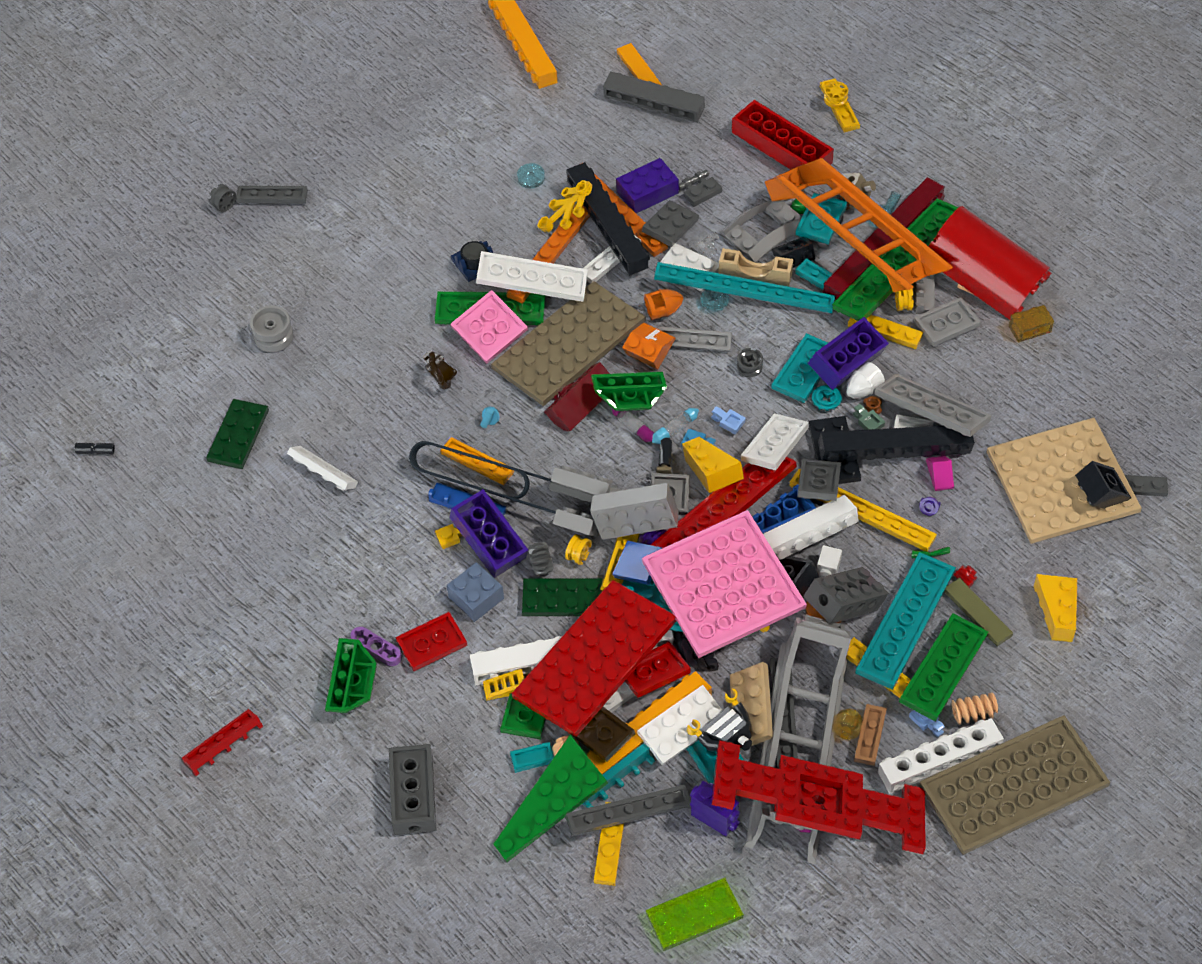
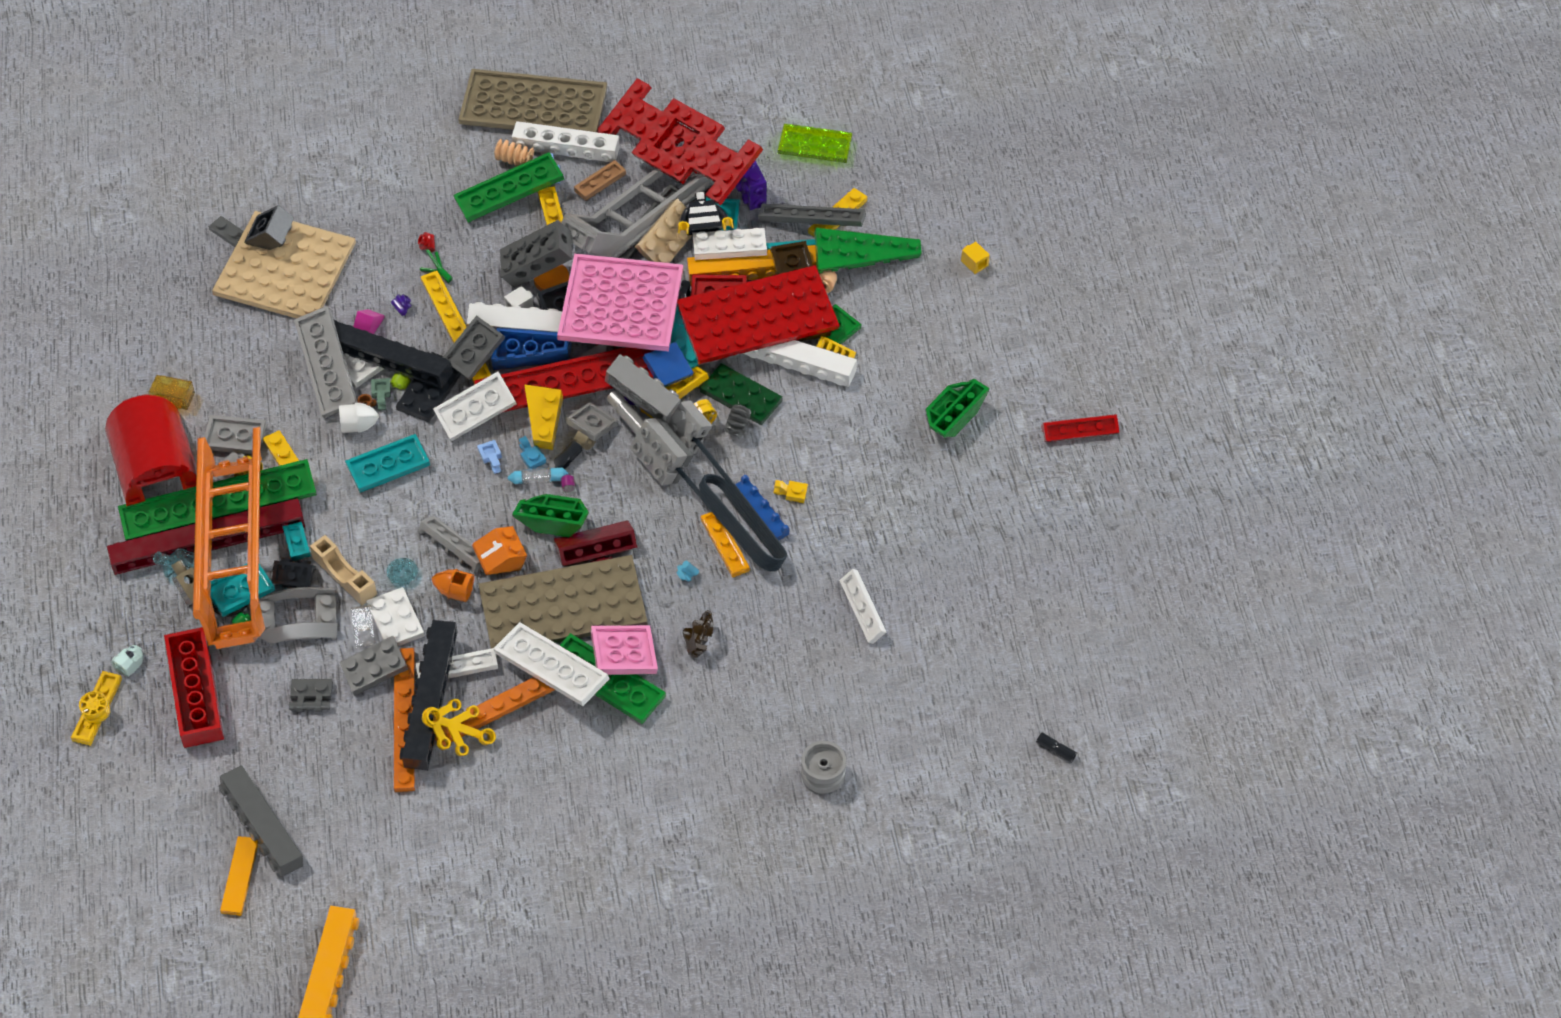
camera: 150 degrees left, 0 degrees up
dark green plate [206,399,269,469] -> none
dark grey wheel [209,184,236,212] -> none
dark grey plate [236,186,308,204] -> none
medium lavender beam [351,627,402,666] -> none
dark grey brick [389,744,437,835] -> none
red plate [395,612,468,671] -> none
sand blue brick [447,562,504,622] -> none
dark purple brick [449,489,528,578] -> none
piece [450,241,493,282] -> none
teal tile [510,742,554,773] -> none
clear light blue piece [517,163,545,188] -> none
dark purple brick [616,158,679,214] -> none
teal plate [654,262,835,313] -> none
dark grey wheel [737,348,763,377] -> none
dark purple brick [808,317,889,390] -> none
teal gear [812,385,842,411] -> none
clear yellow head [834,708,863,740] -> none
teal plate [855,552,956,690] -> none
olive tile [945,578,1013,647] -> none
yellow wedge [1033,574,1077,642] -> none
none -> light aqua rock [111,645,144,677]
none -> yellow brick [961,241,990,274]

